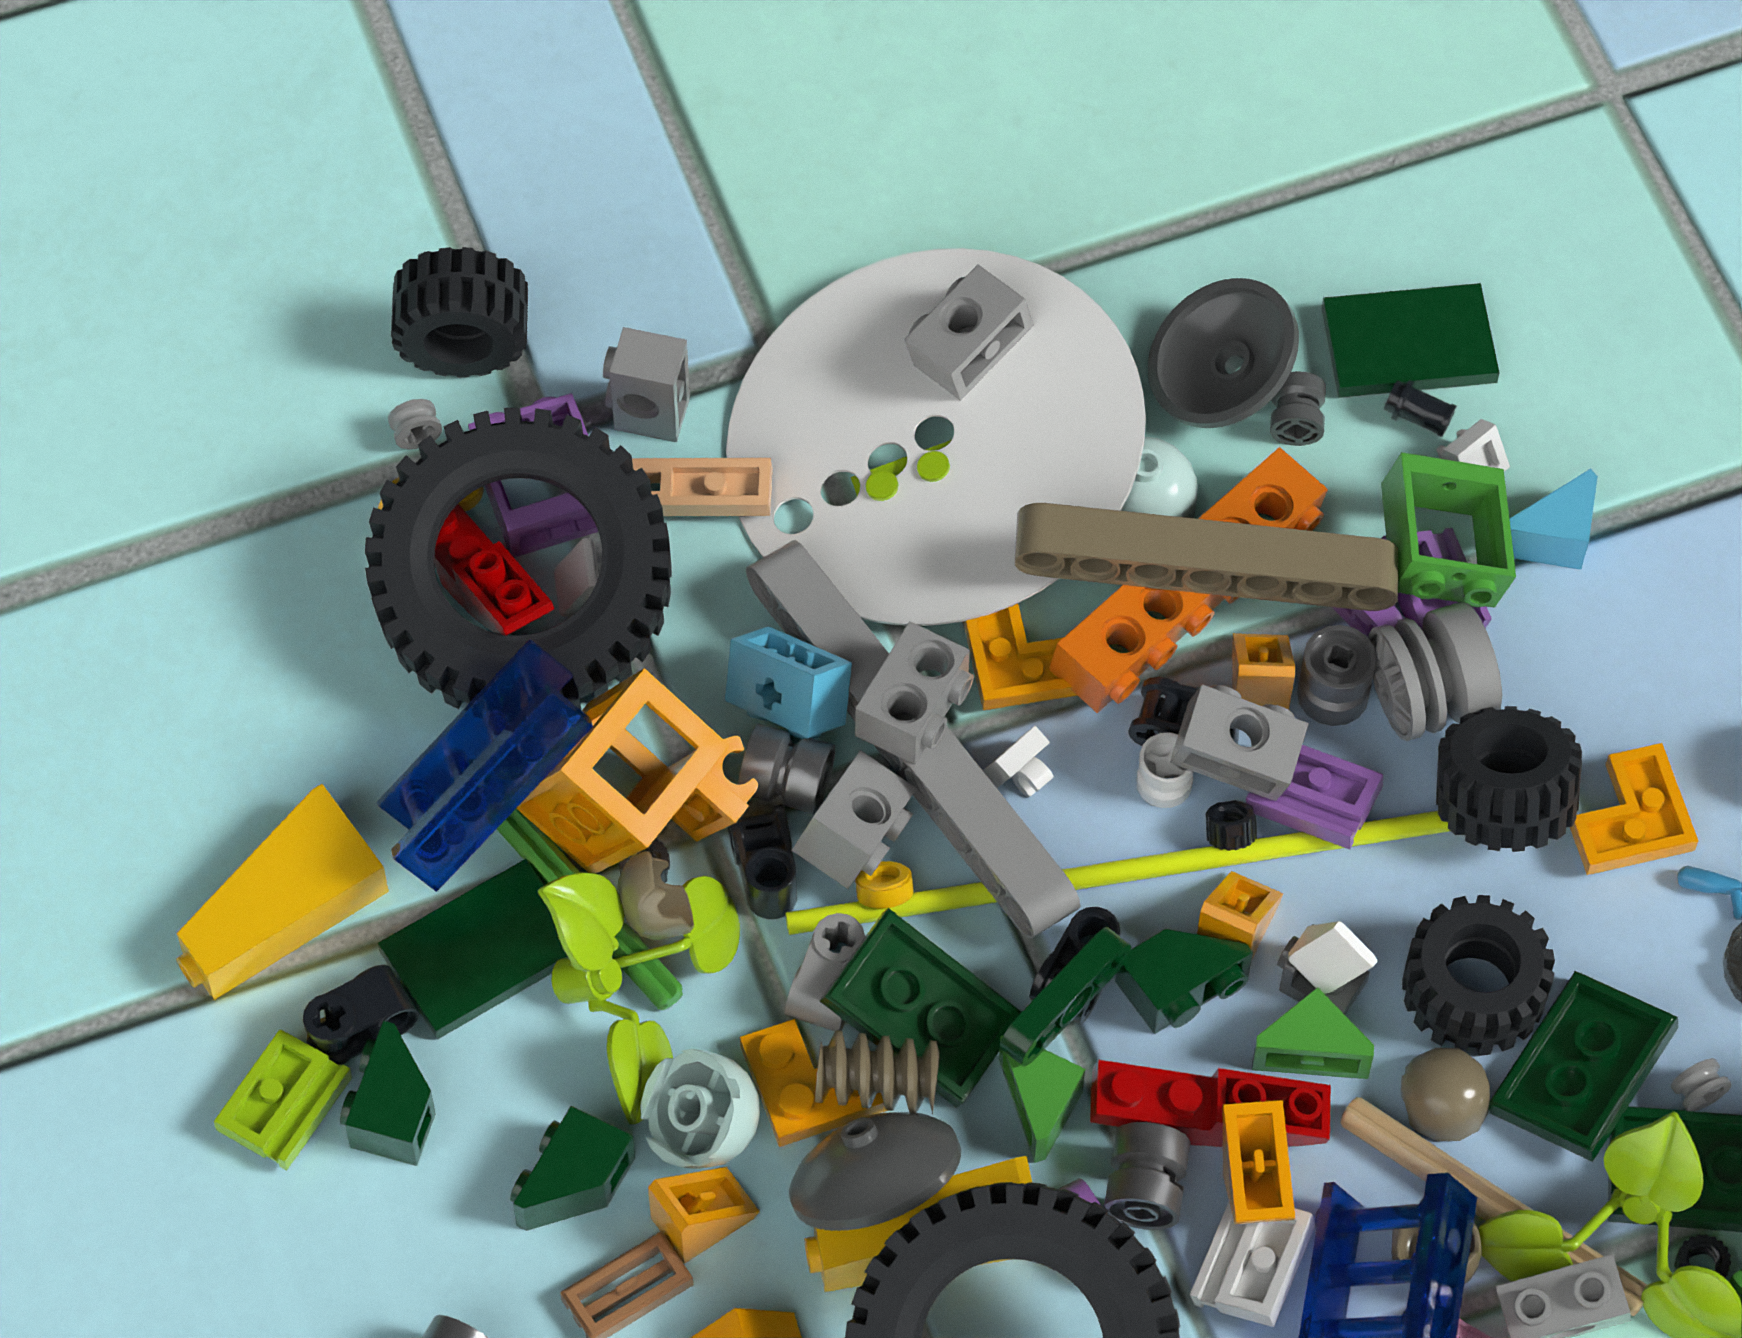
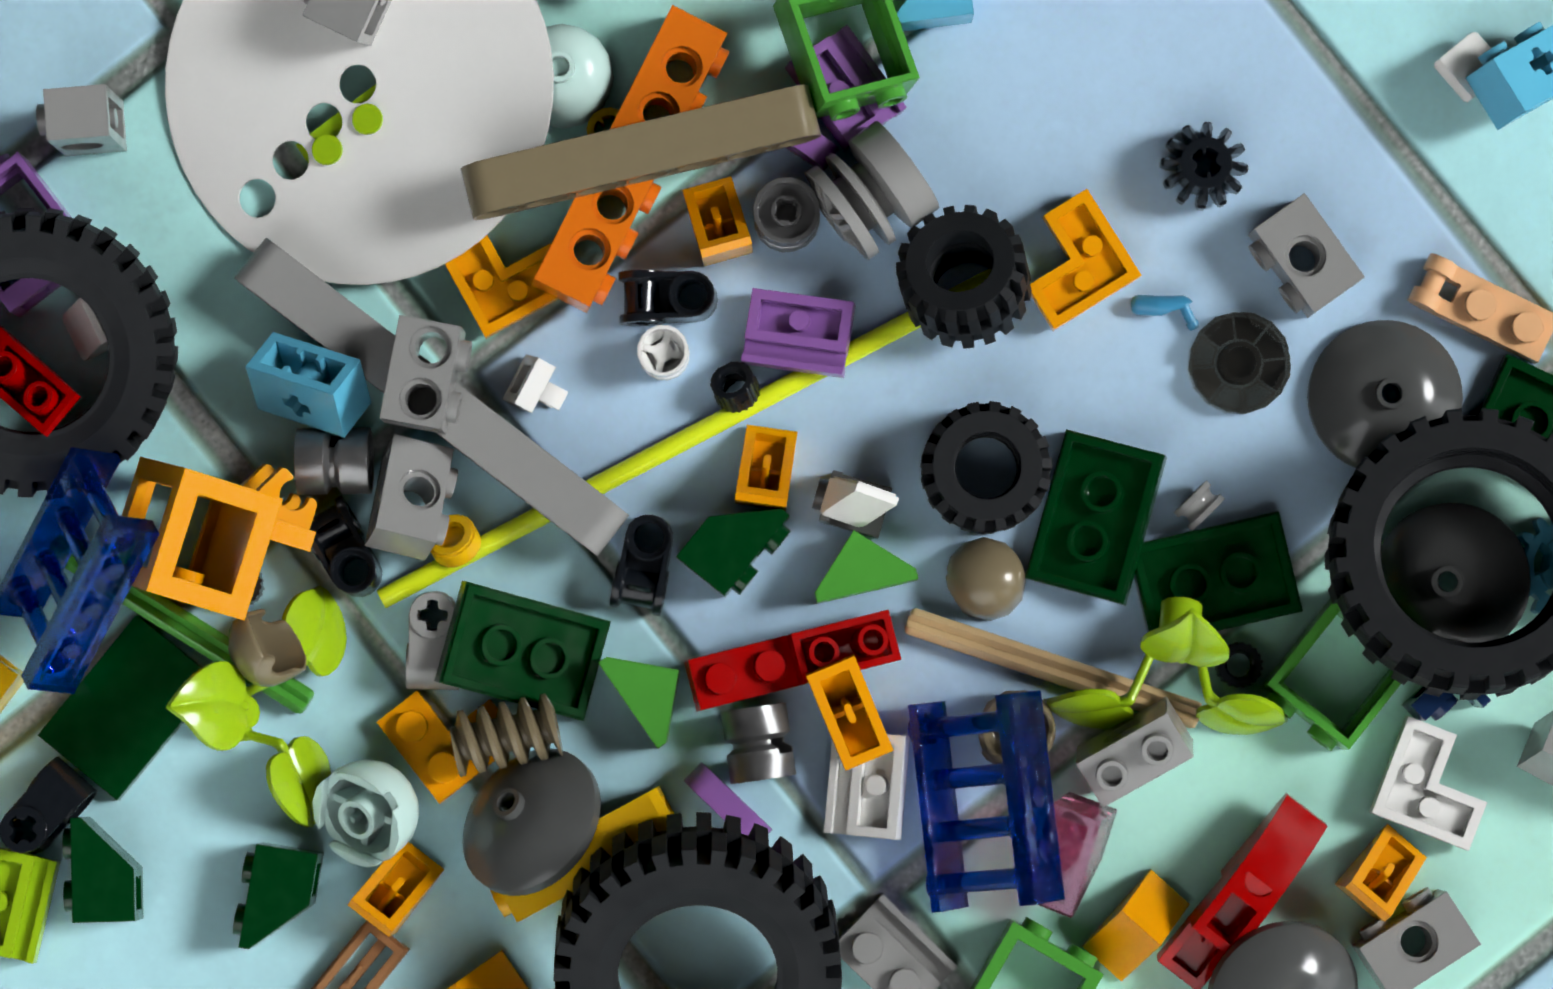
camera: 15 degrees left, 25 degrees up
light nougat plate [632,458,773,516] -> none
dark green beam [1000,927,1131,1067] -> none
light grey brick [1170,684,1309,801] -> none

